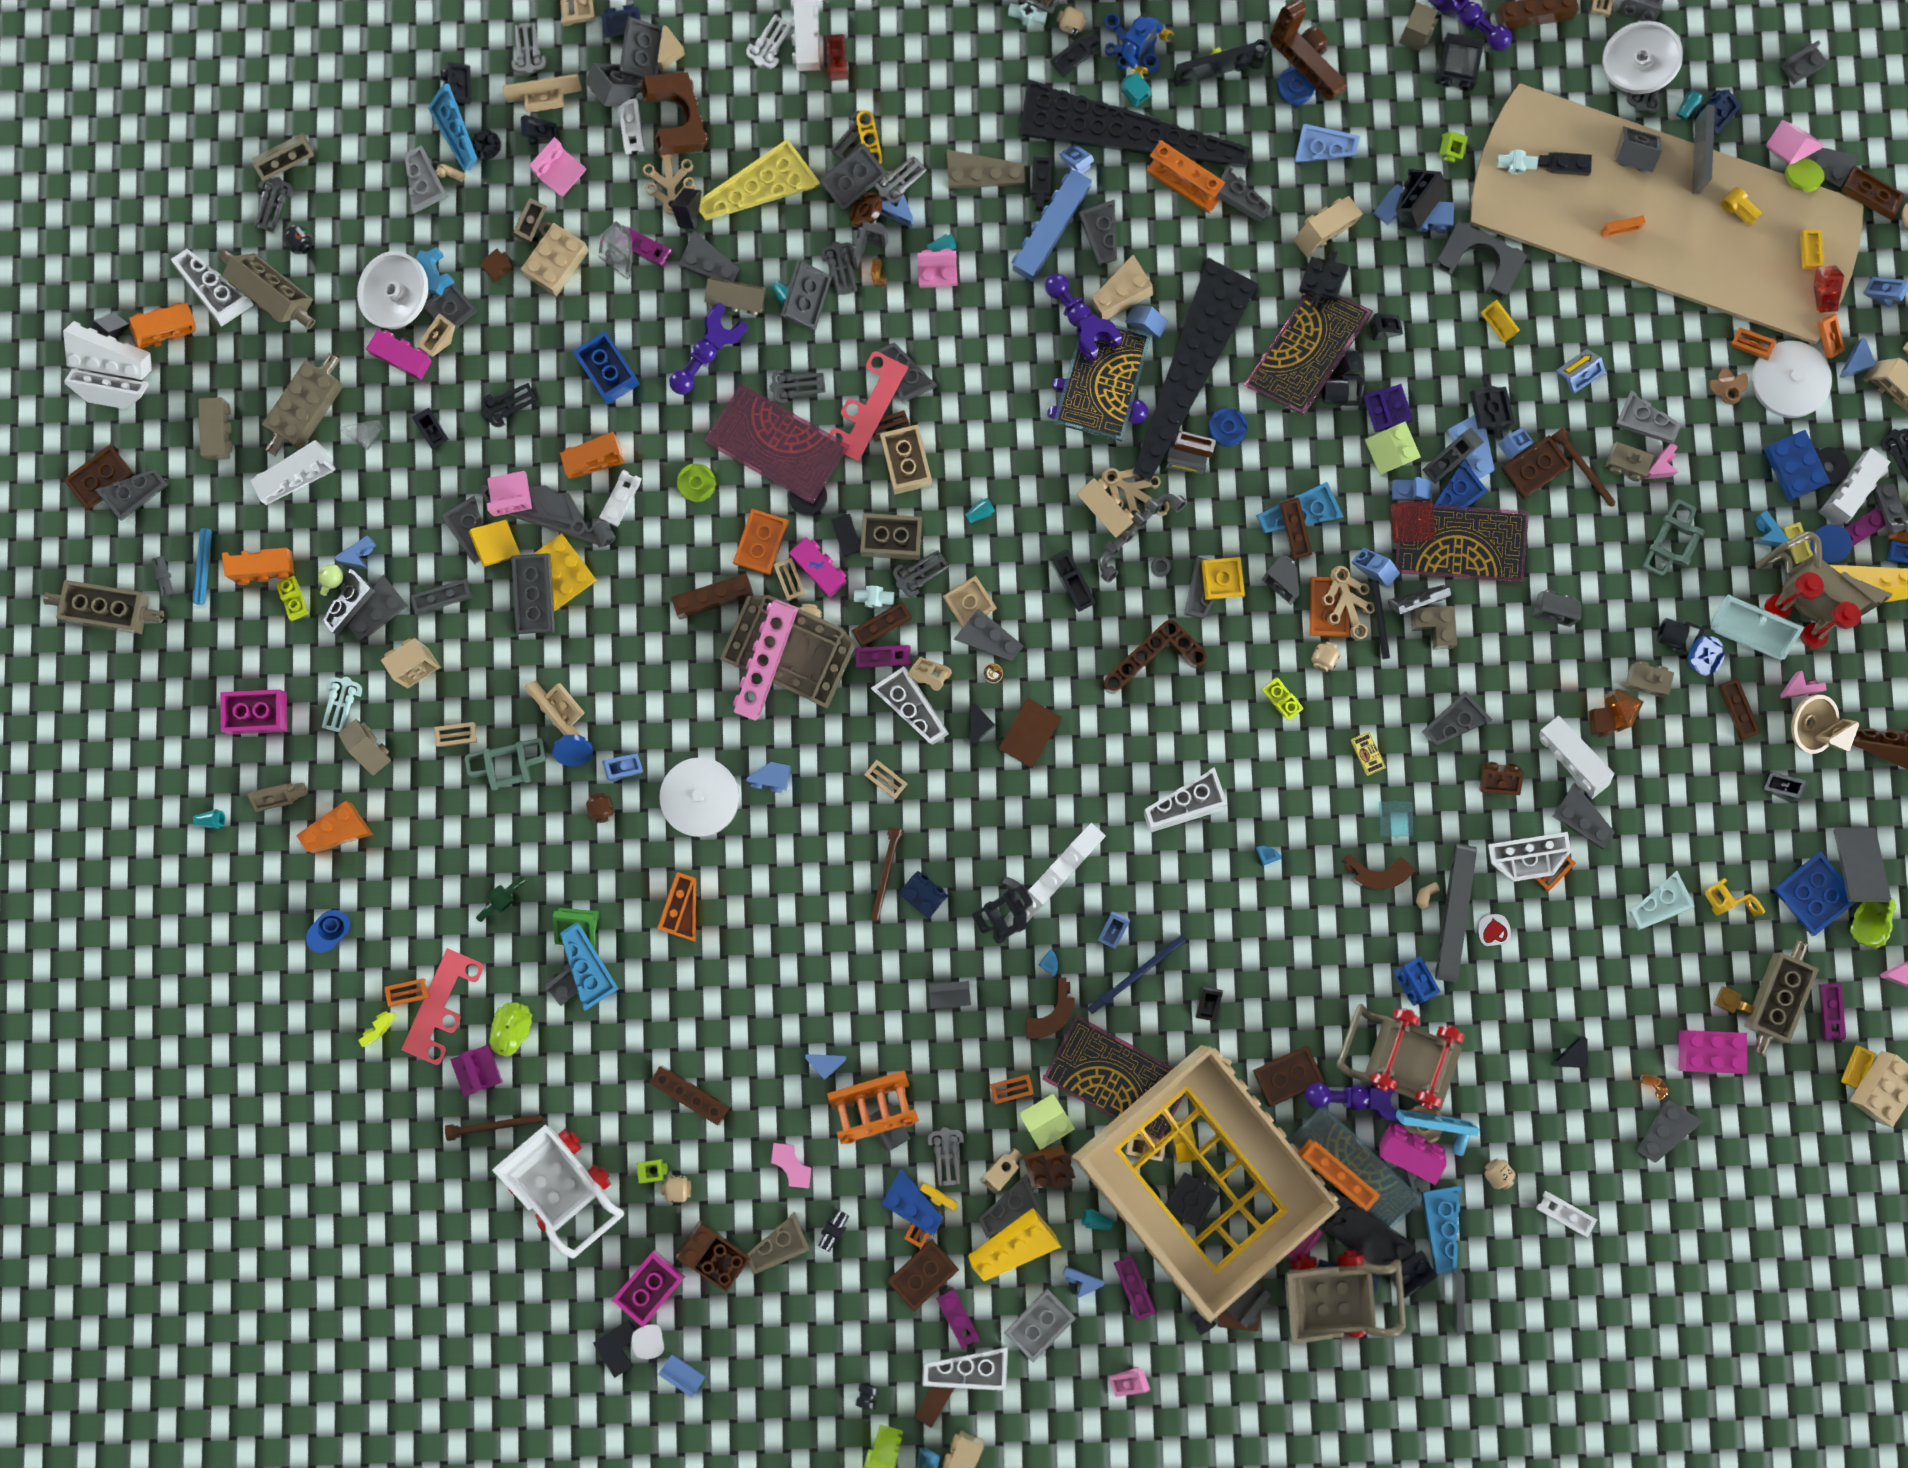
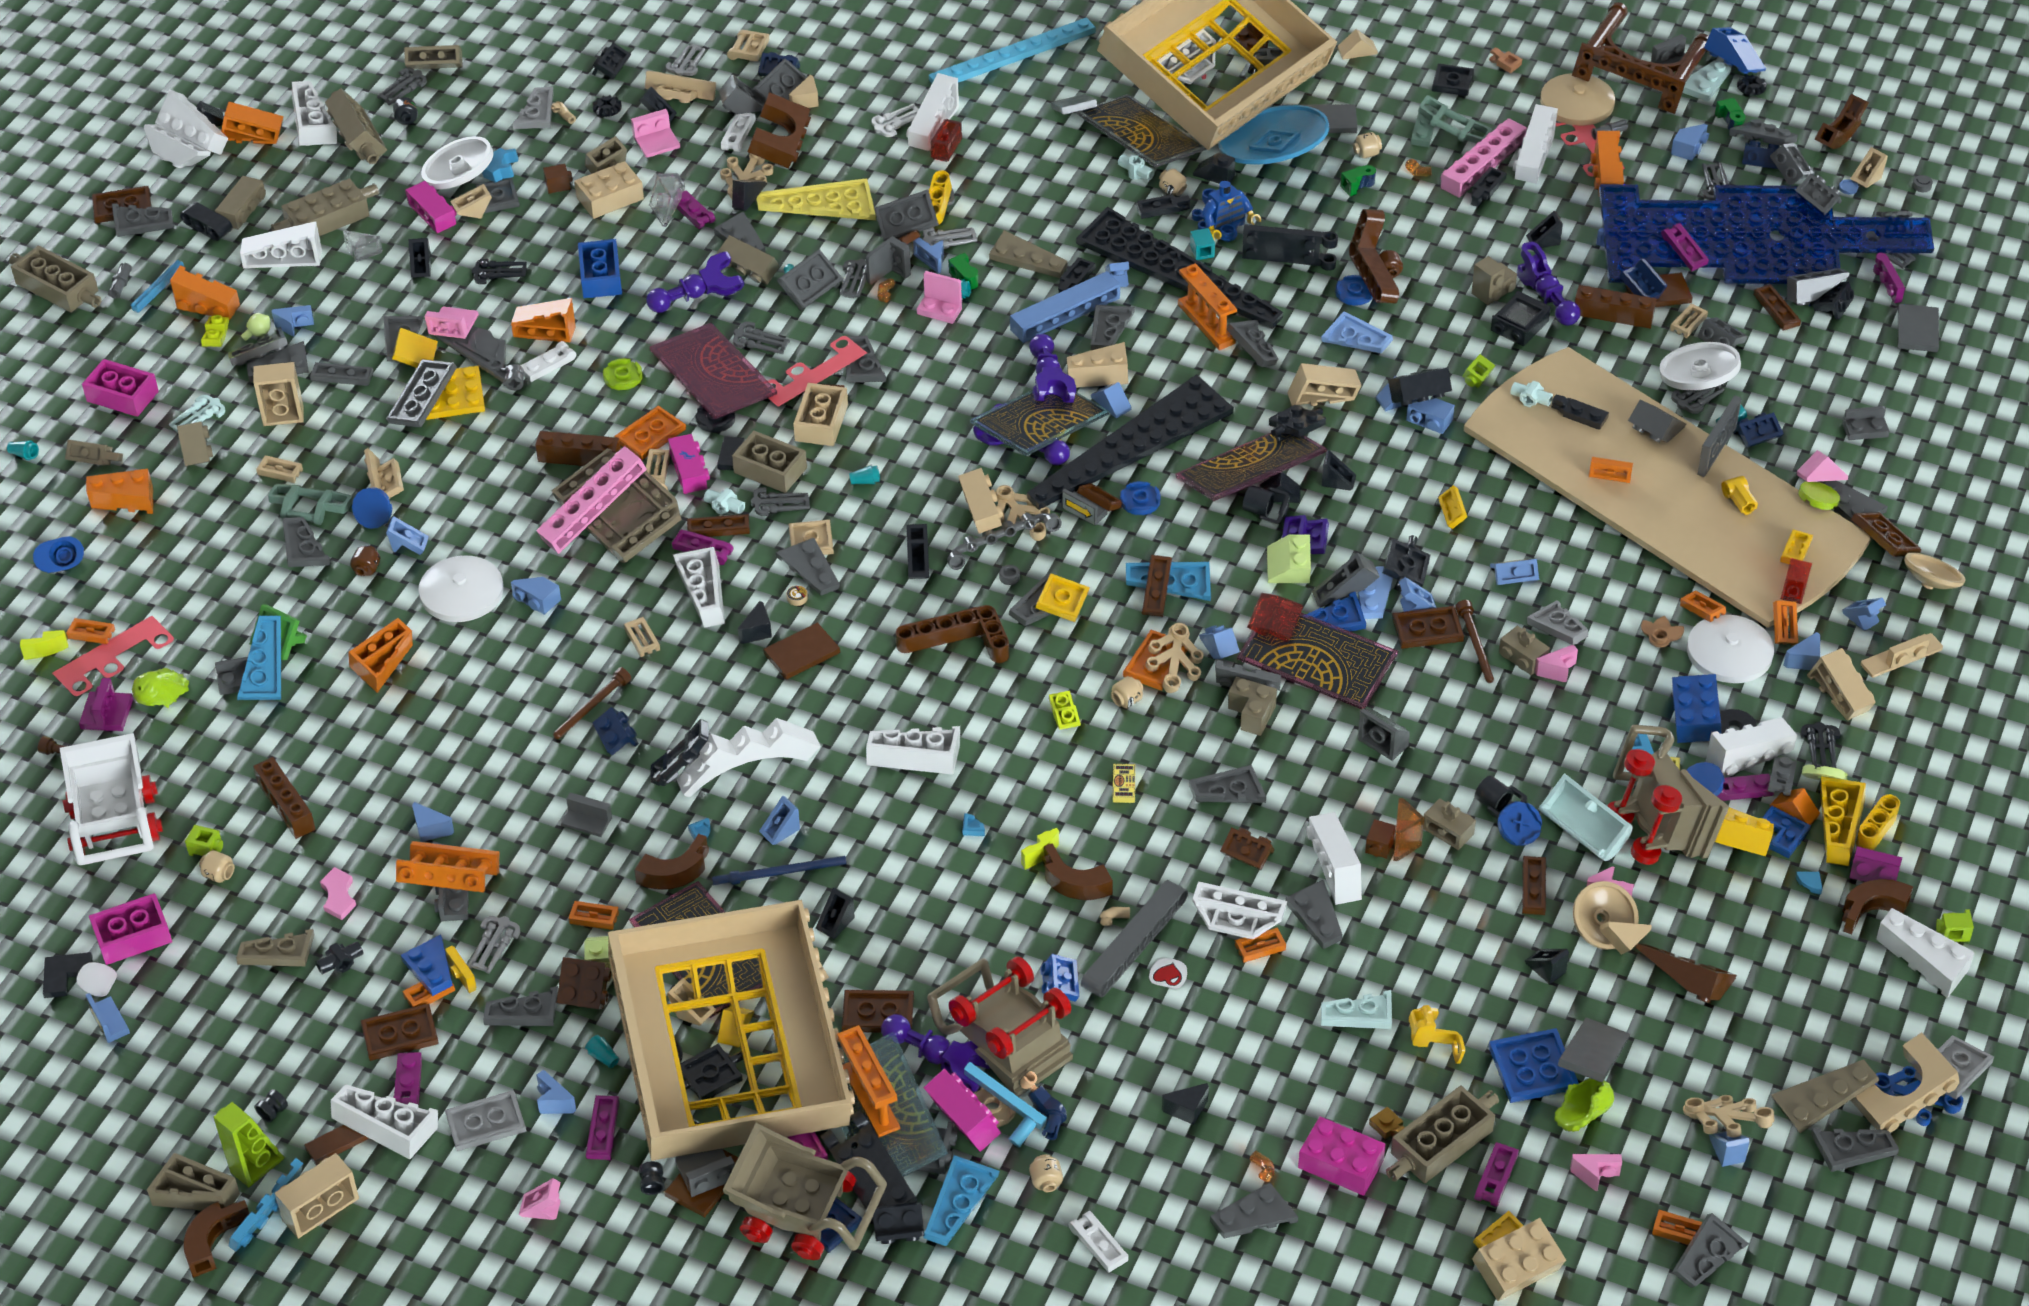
camera: 25 degrees right, 35 degrees down
dark azure wing [428,84,477,171] -> none
dark green piece [476,876,526,922] -> none
reddish brown slope [676,1220,751,1293] -> none
tan plate [908,657,952,691] -> none
yellow wedge [968,1208,1061,1281] -> none
tan torso [979,1148,1023,1194] -> none
dark grey slope [1261,555,1299,605] -> none
black bar [1371,581,1390,660] -> none
clear light blue piece [1379,800,1413,839] -> none
medium blue slope [1392,477,1432,501] -> none
dark grey arch [1434,221,1528,301] -> none
dark grey tile [1452,1268,1465,1335] -> none
sand green bar [1642,499,1705,577] -> none
none -> black beam [180,202,233,241]
none -> dark grey wing [283,517,330,567]
none -> green leg [948,252,979,290]
none -> dark blue arm [1020,1071,1067,1140]
none -> neon yellow slope [1021,828,1059,870]

